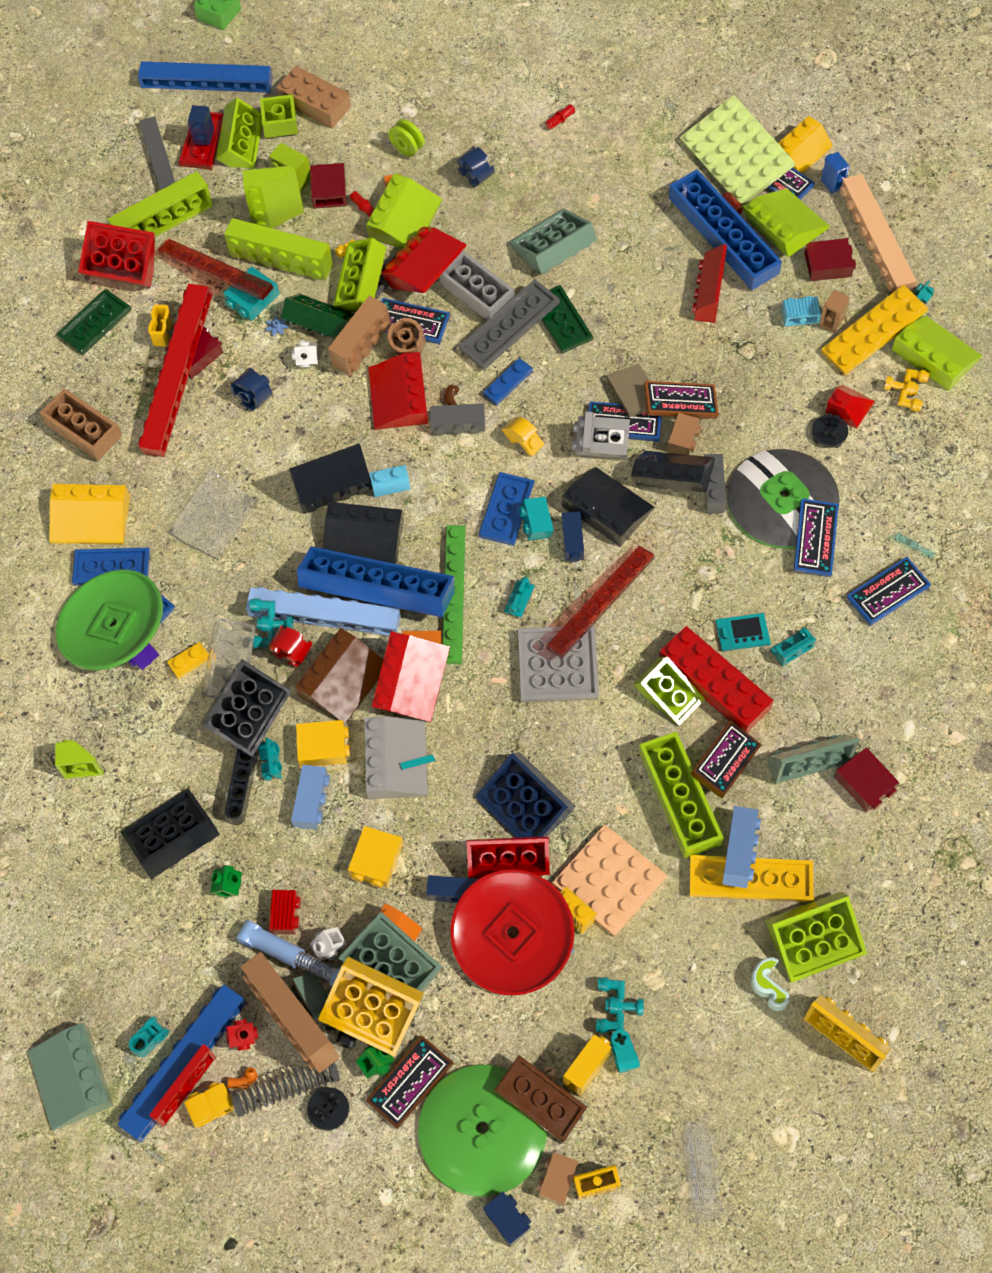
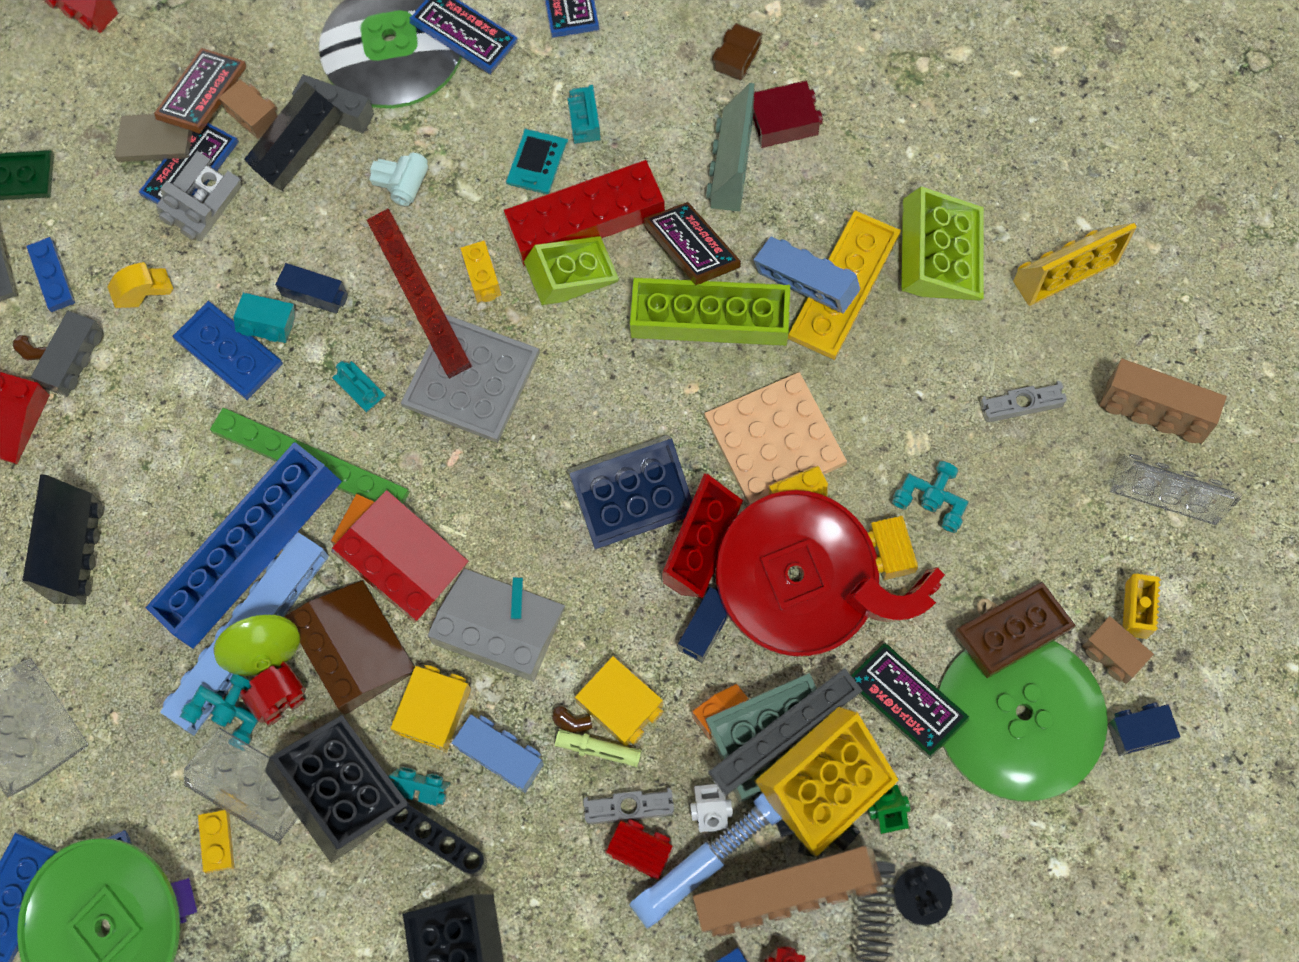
camera: 65 degrees left, 5 degrees up
green brick [210,865,242,898] -> none
sand green brick [288,972,328,1020] -> none
black slope [322,502,404,564] -> none
tile [366,1036,454,1130] -> none
medium azure brick [370,464,410,497] -> none
black slope [562,467,655,547] -> none
yellow brick [563,1034,612,1097] -> none
teal piece [610,1029,640,1074] -> none
light aqua animal [750,957,789,1011] -> none
none -> lime dish [213,615,300,676]
none -> light aqua piece [369,153,428,206]
none -> yellow brick [460,240,502,303]
none -> reddish brown arm [552,706,593,733]
none -> yellowish green pin [555,729,642,768]
none -> light grey piece [583,788,674,825]
none -> dark grey tile [708,668,863,796]
none -> reddish brown brick [713,23,763,81]
none -> red arch [844,567,945,622]
none -> tile [851,642,969,759]
none -> yellow brick [867,515,918,580]
none -> light grey piece [980,381,1067,422]
none -> medium nougat brick [1099,358,1227,444]

